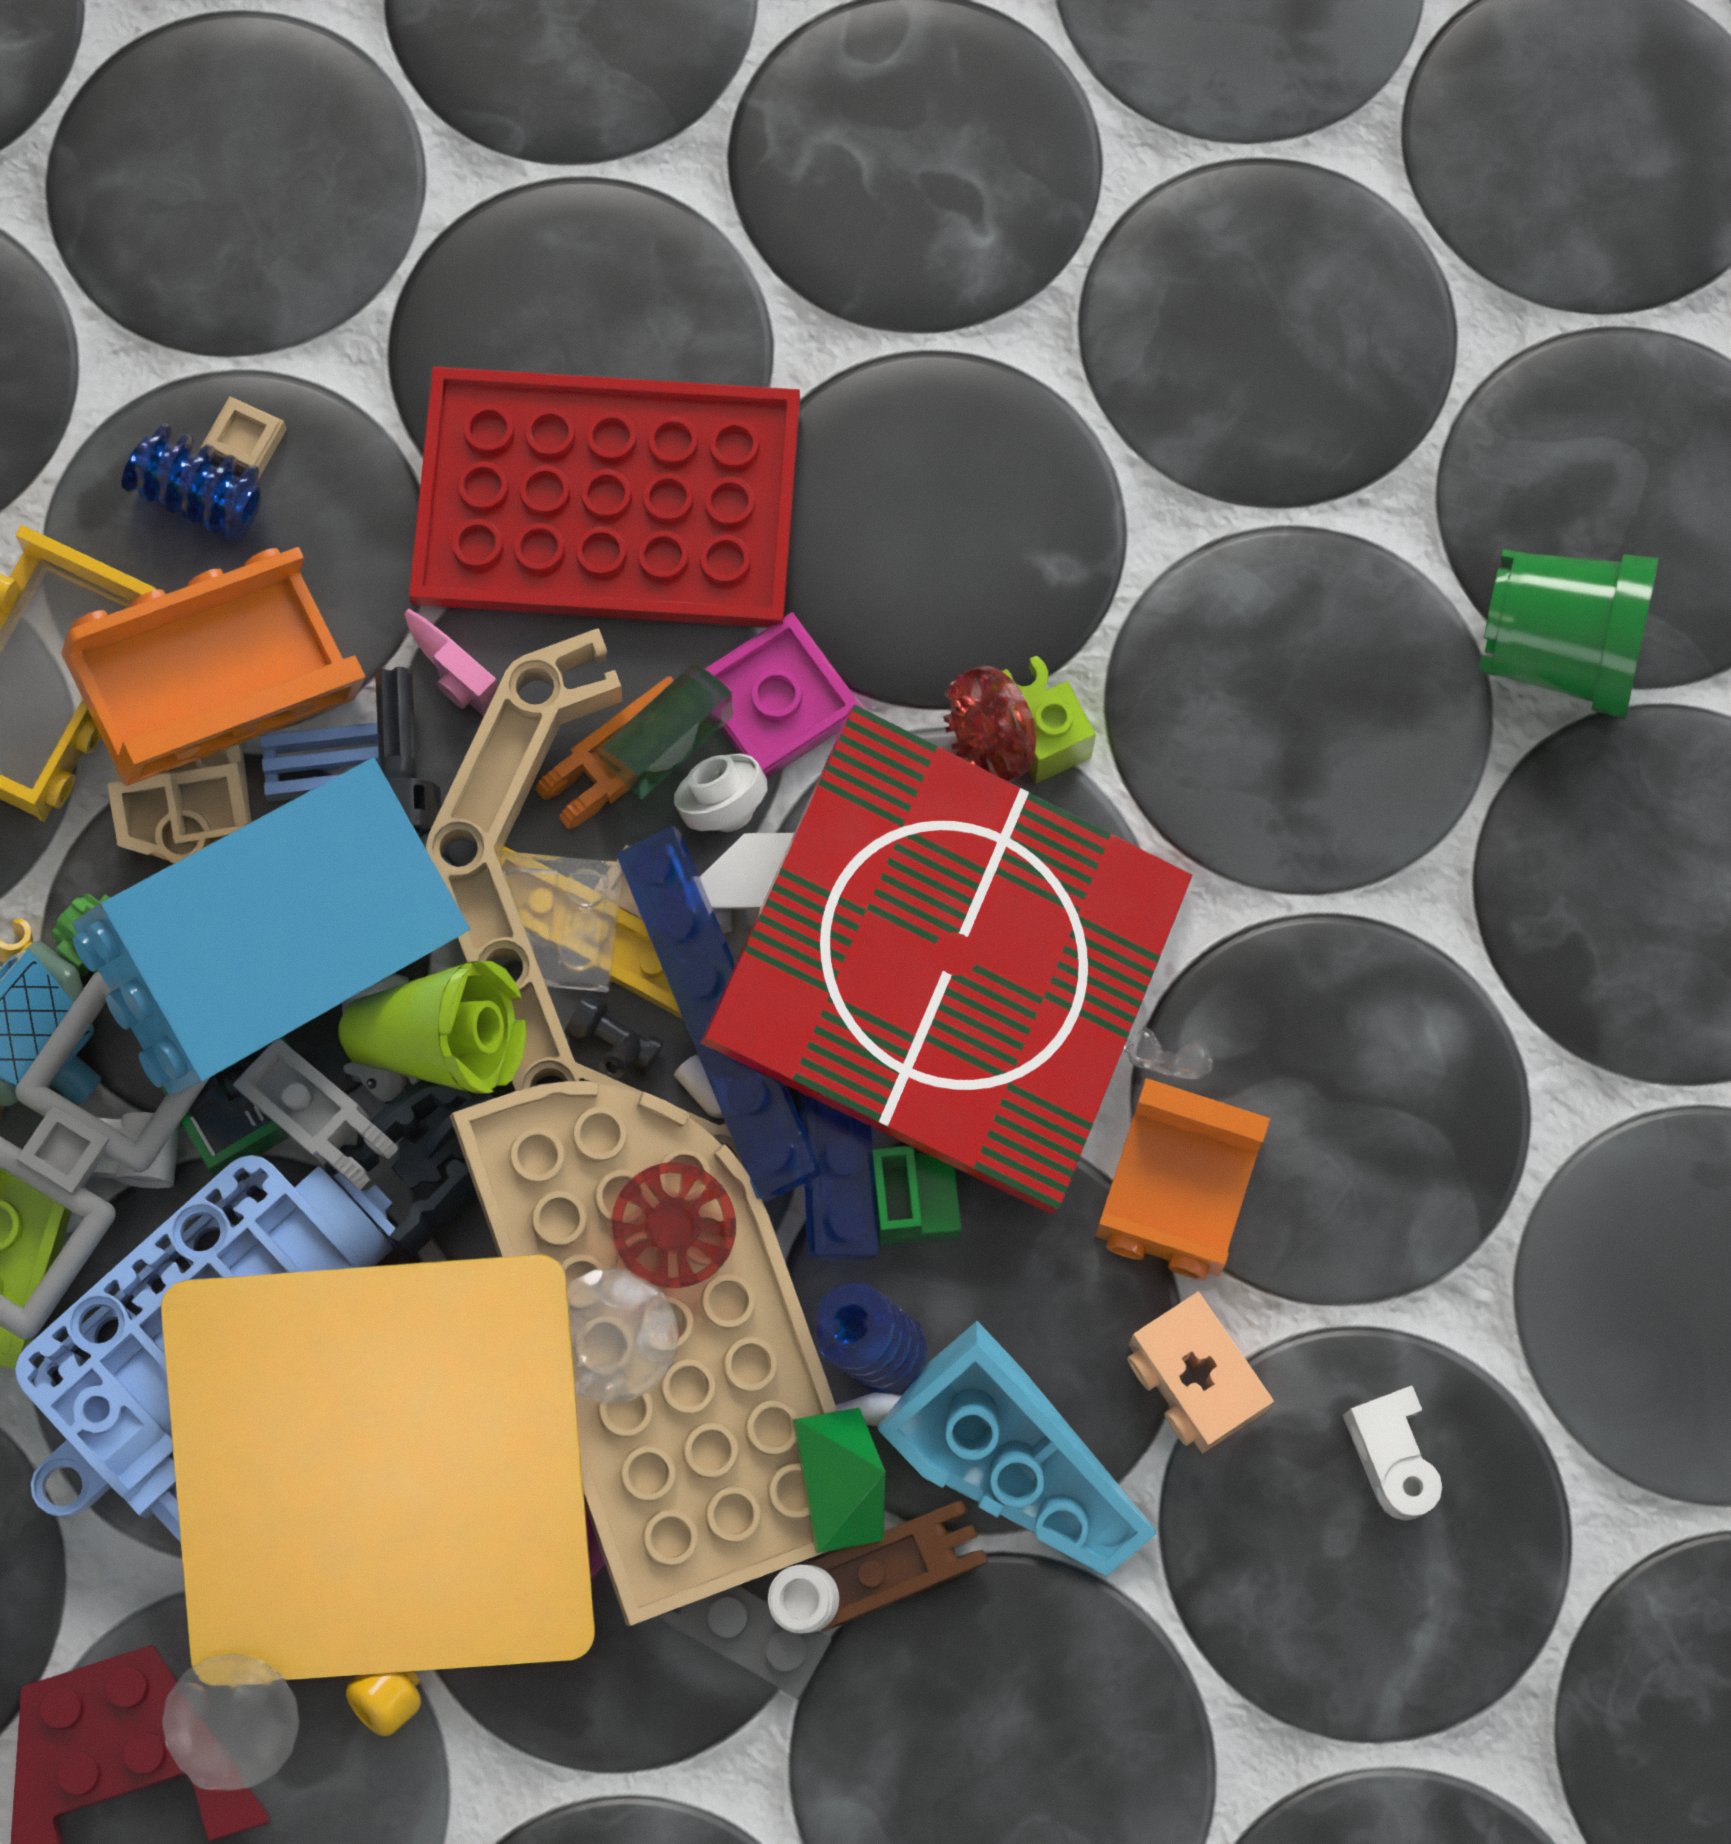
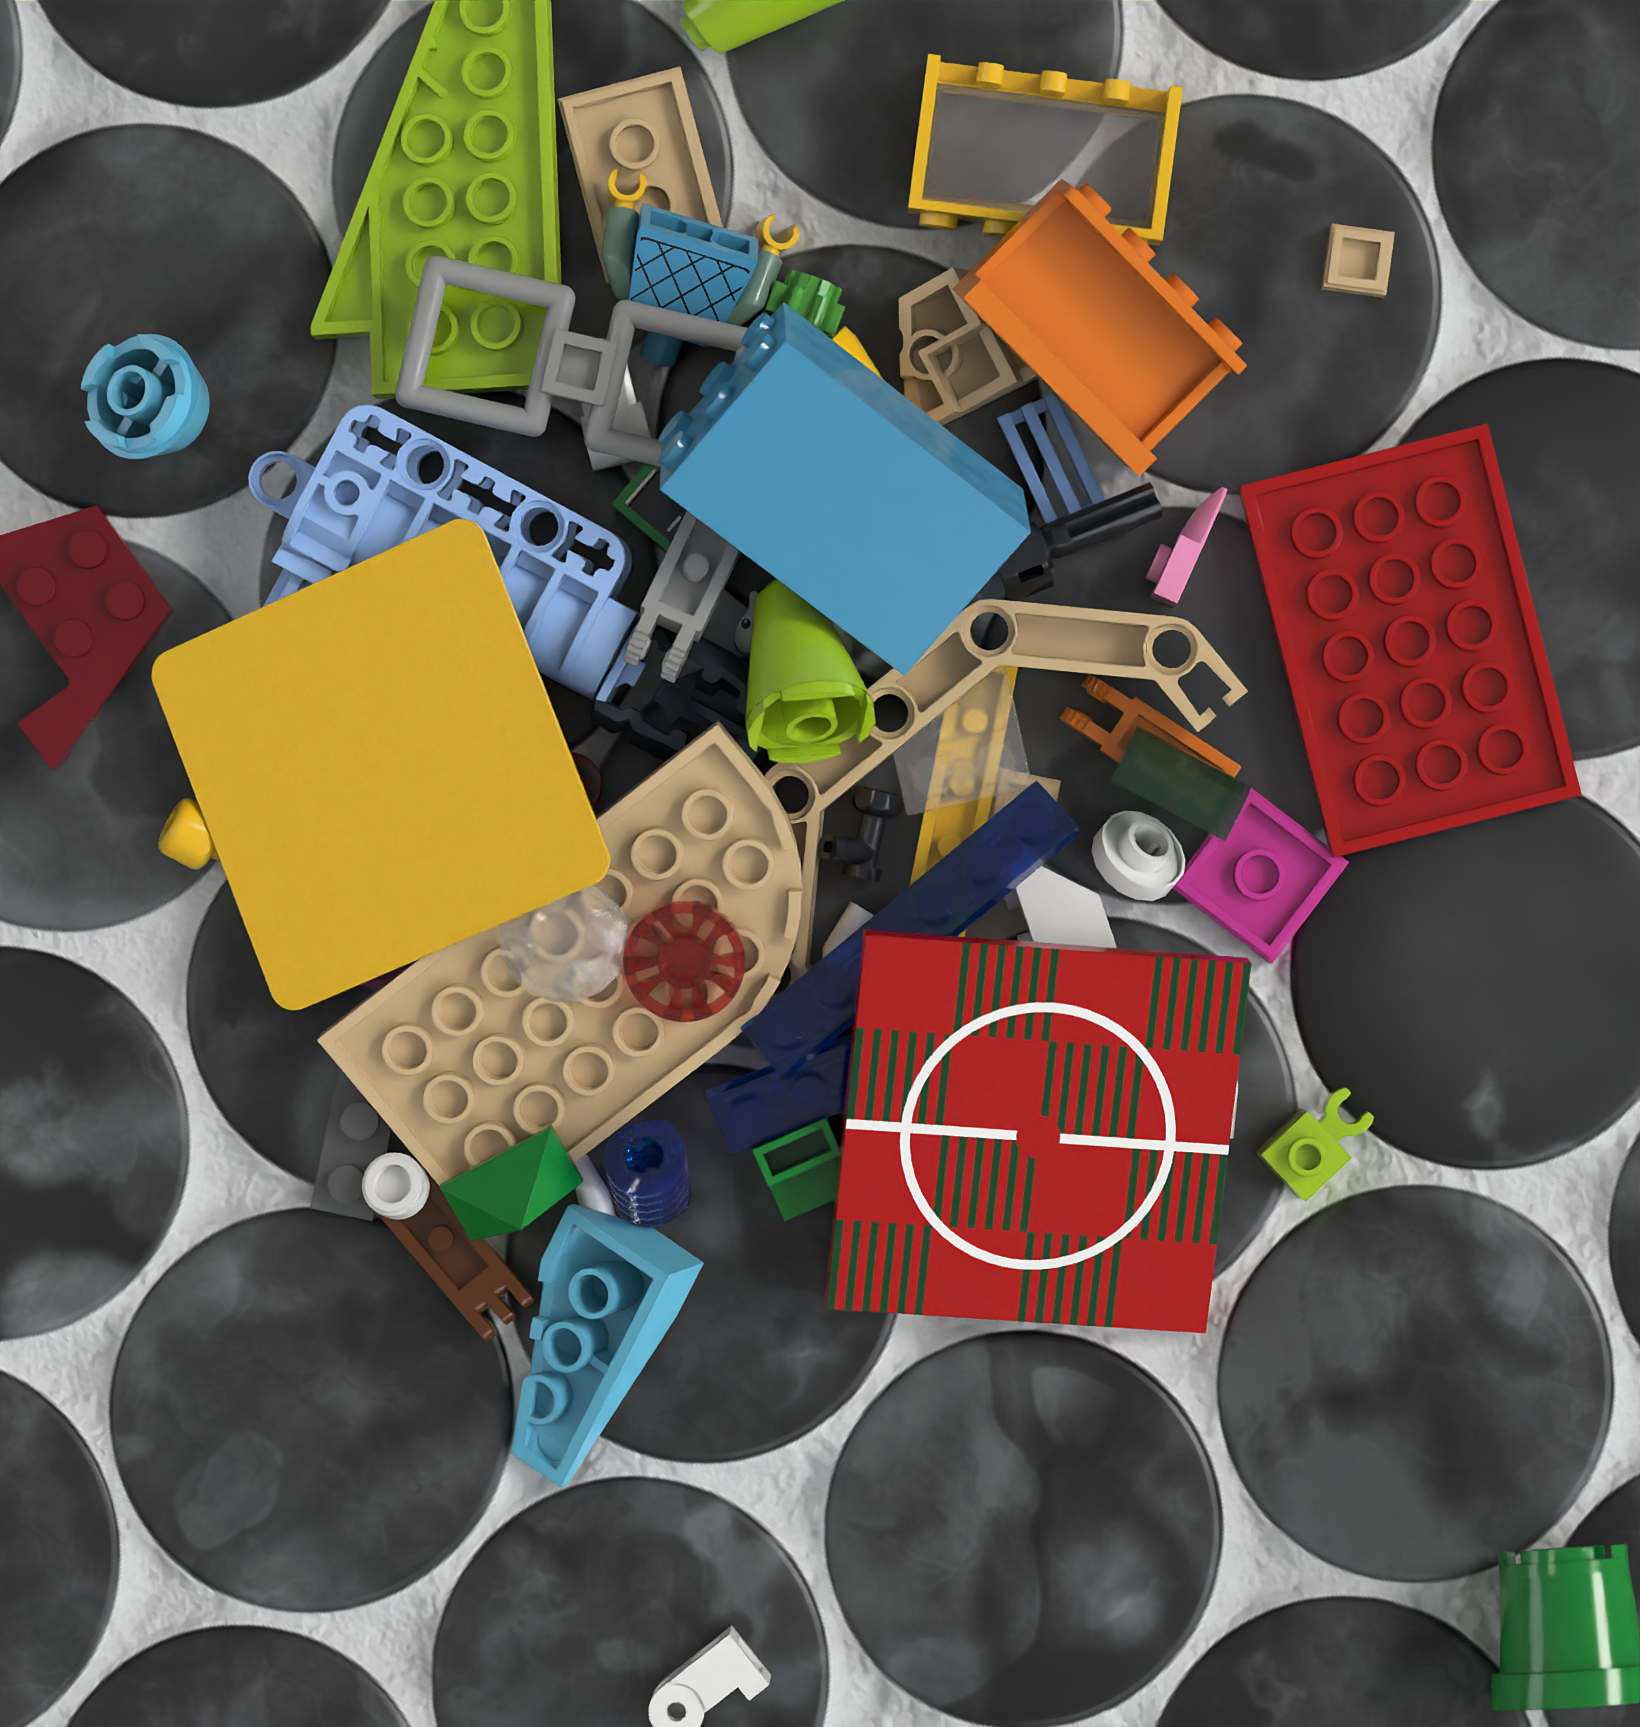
camera: 75 degrees right, 15 degrees up
clear blue piece [121,423,261,543] -> none
clear dish [162,1653,300,1791] -> none
clear red wheel [943,665,1036,782] -> none
orange panel [1095,1078,1271,1280] -> none
clear piece [1123,1027,1213,1080] -> none
light nougat brick [1127,1291,1274,1454] -> none

